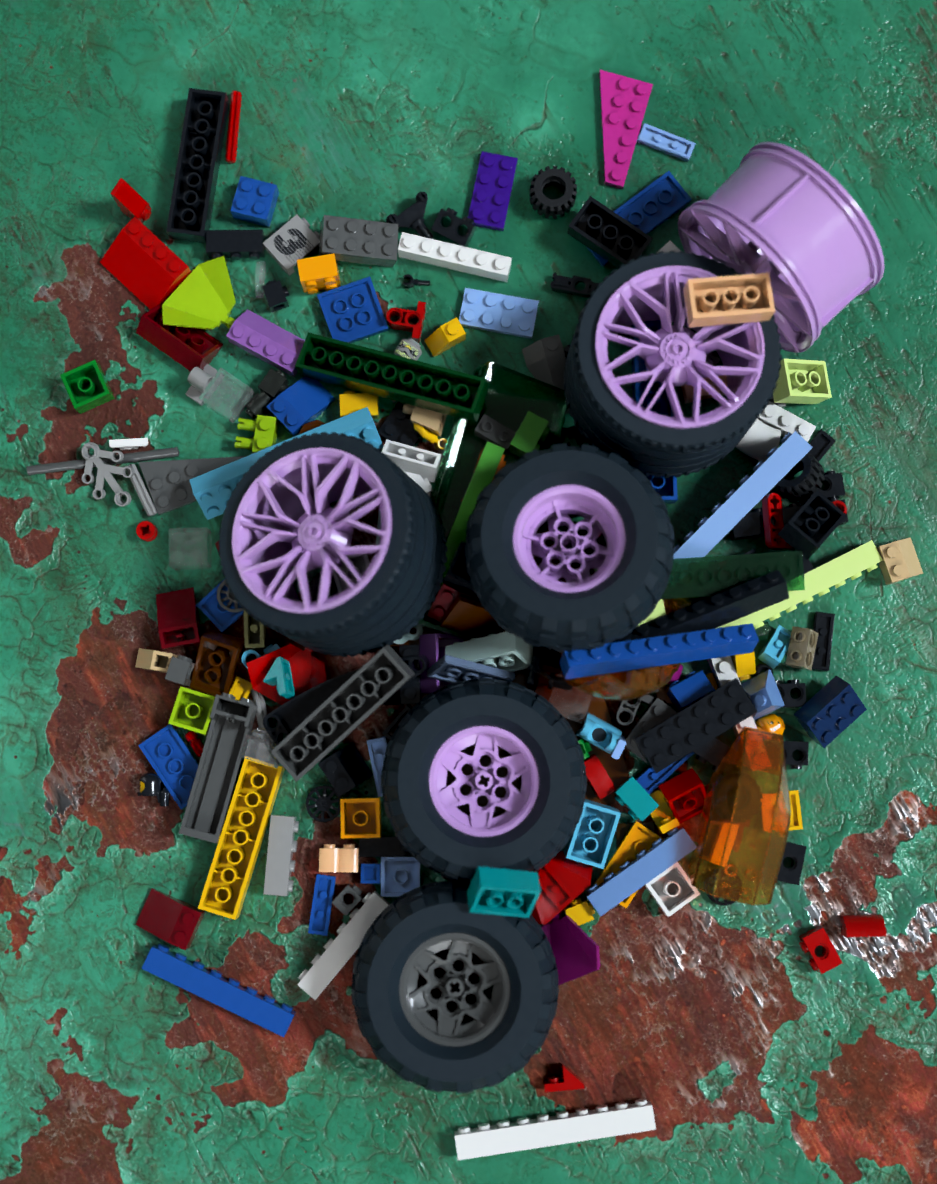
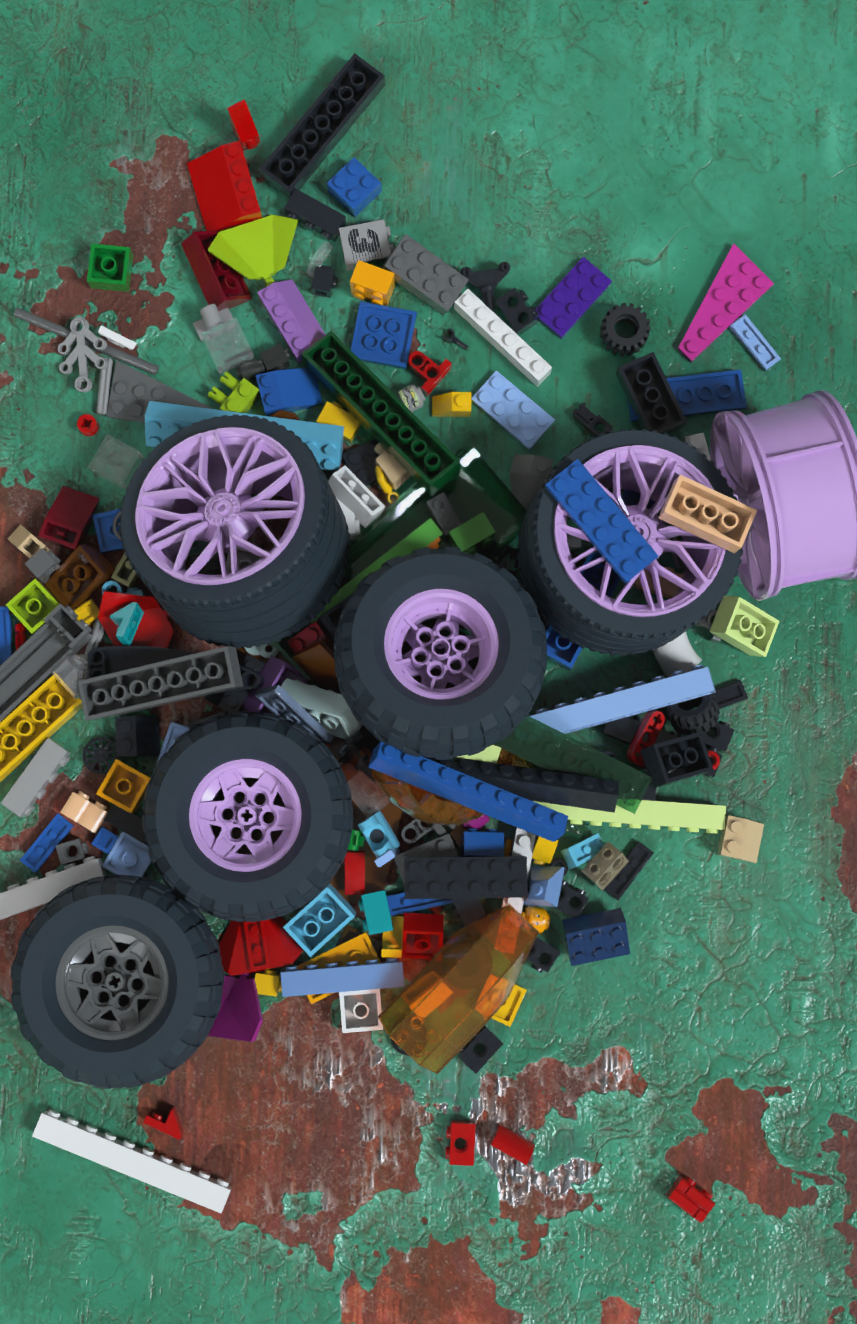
camera: 25 degrees right, 0 degrees up
red axle [225,91,242,163] -> none
teal brick [467,866,541,918] -> none
white brick [758,401,816,442] -> none
none -> blue plate [545,459,659,584]

